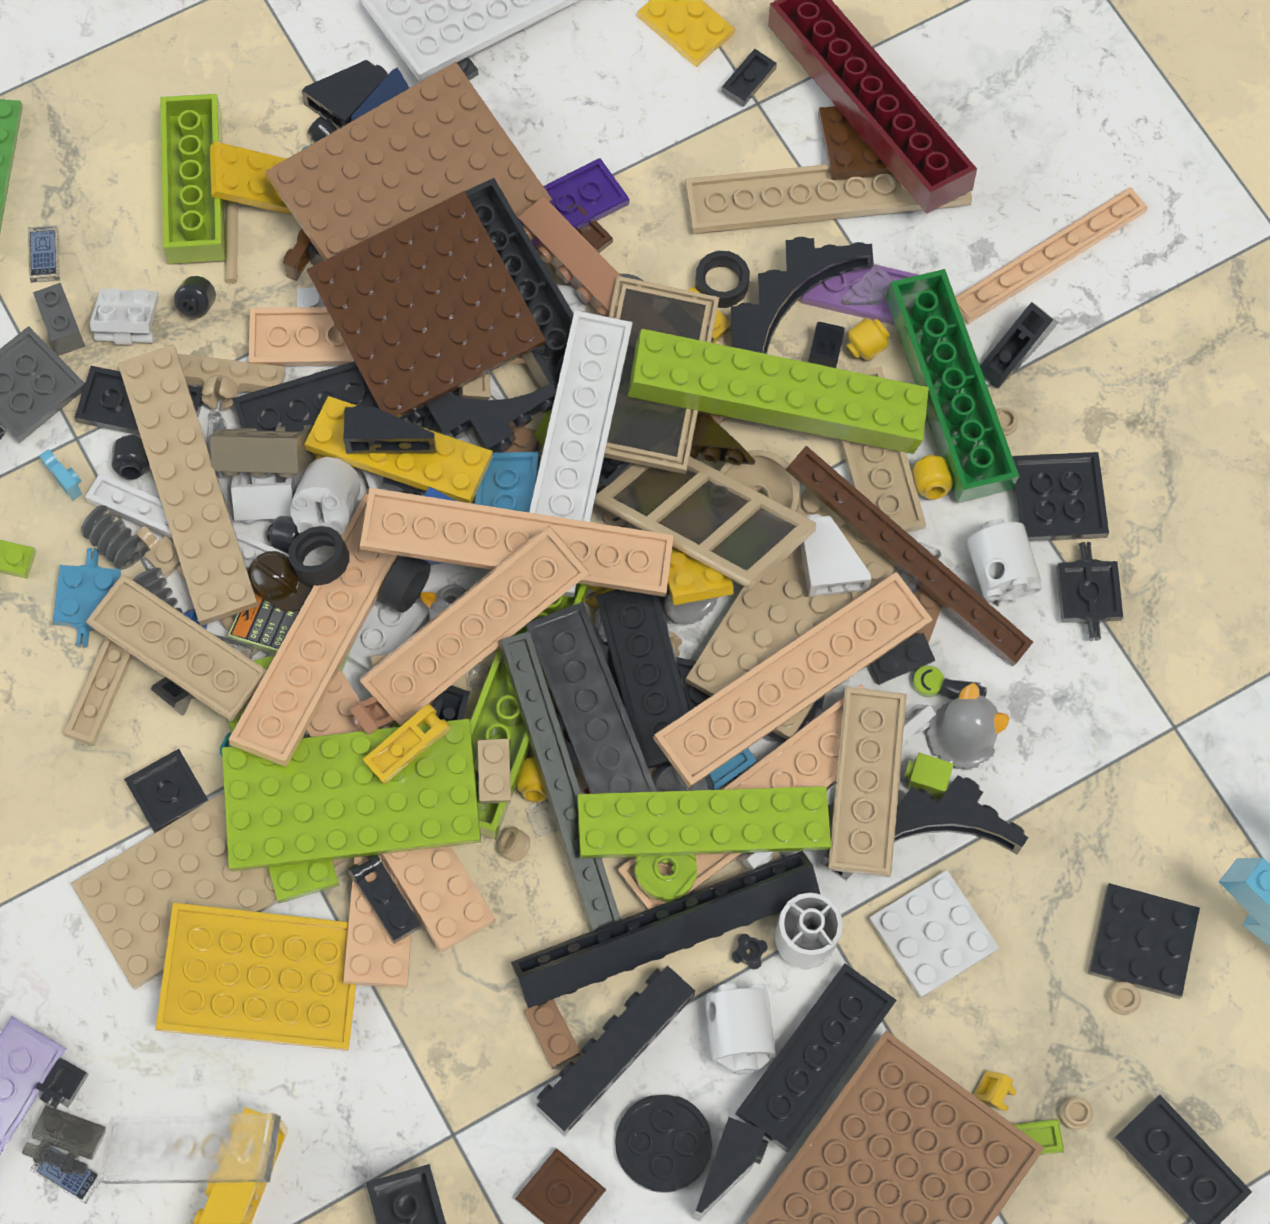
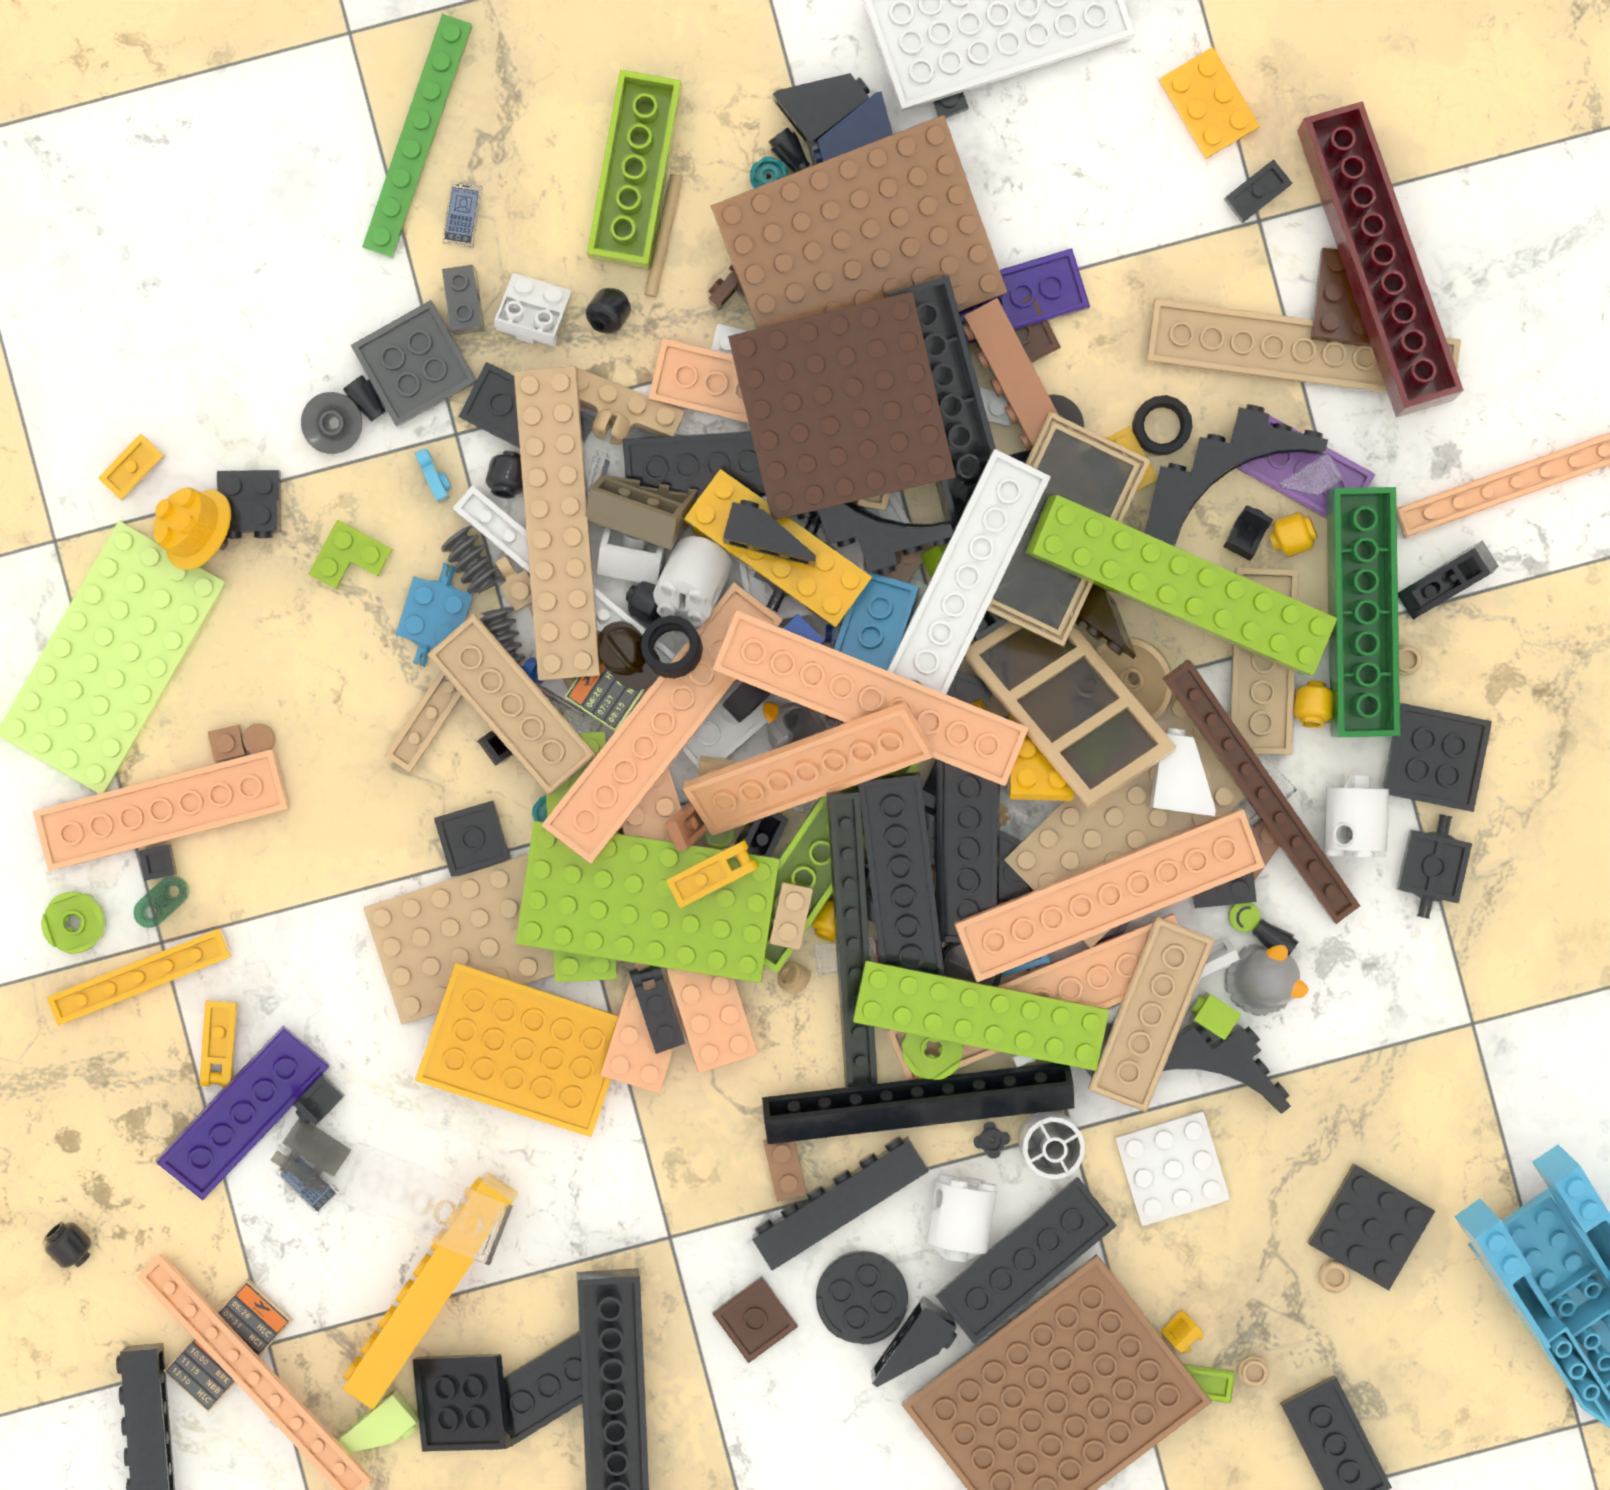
camera: 20 degrees right, 20 degrees up
yellow plate [210,141,291,215] -> none

